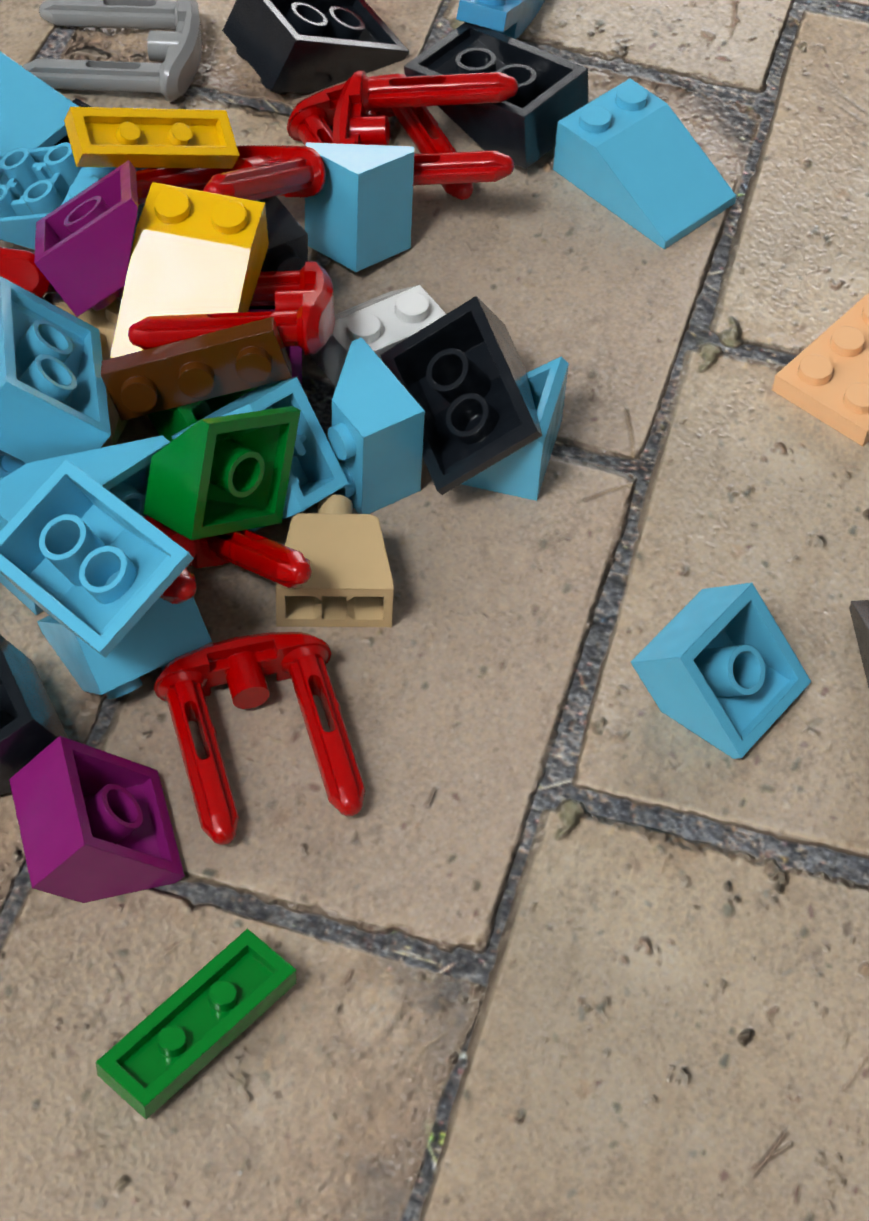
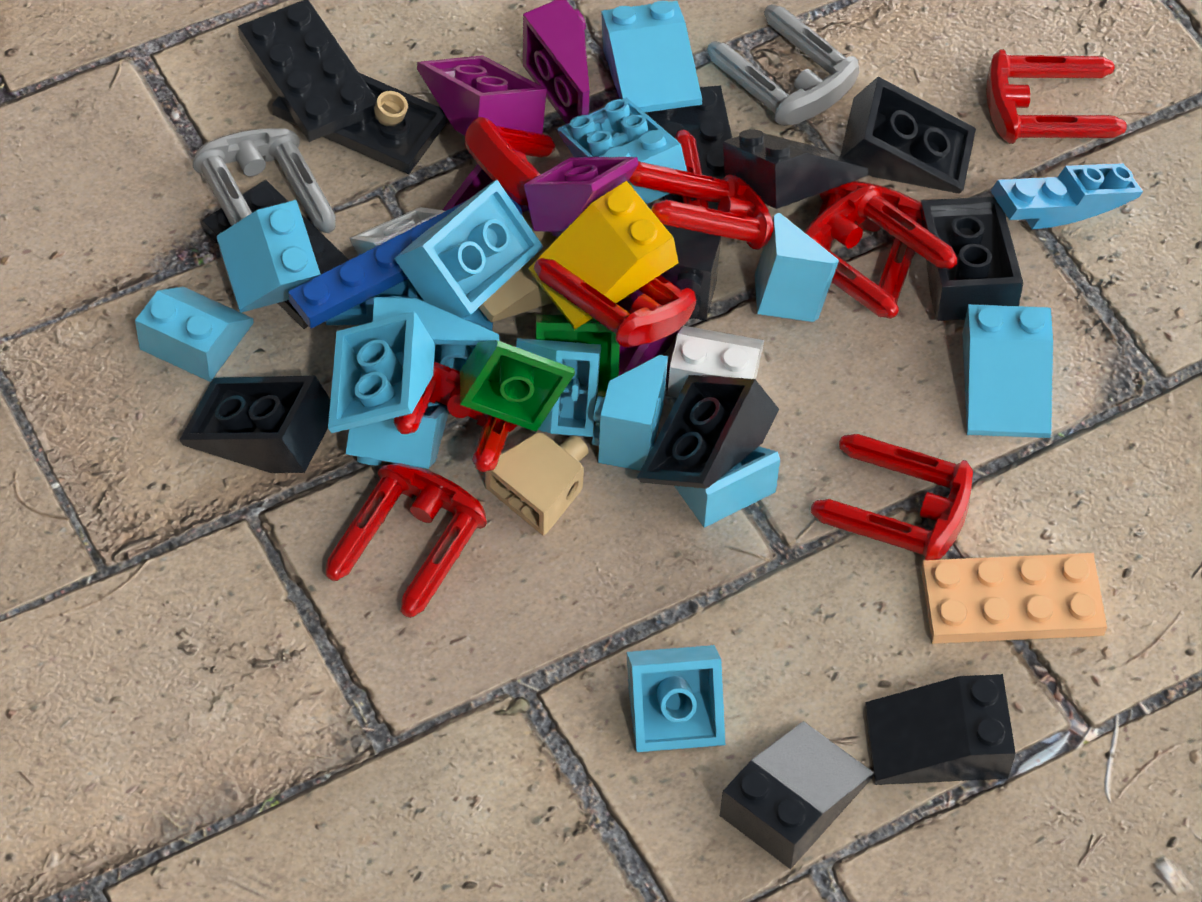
camera: 45 degrees right, 5 degrees up
magenta slope [9,736,185,903] -> none
yellow plate [64,107,240,169] -> none
green plate [95,928,297,1120] -> none
reddish brown plate [101,317,292,421] -> none
none -> black slope [723,129,868,209]
none -> red piece [811,434,973,561]

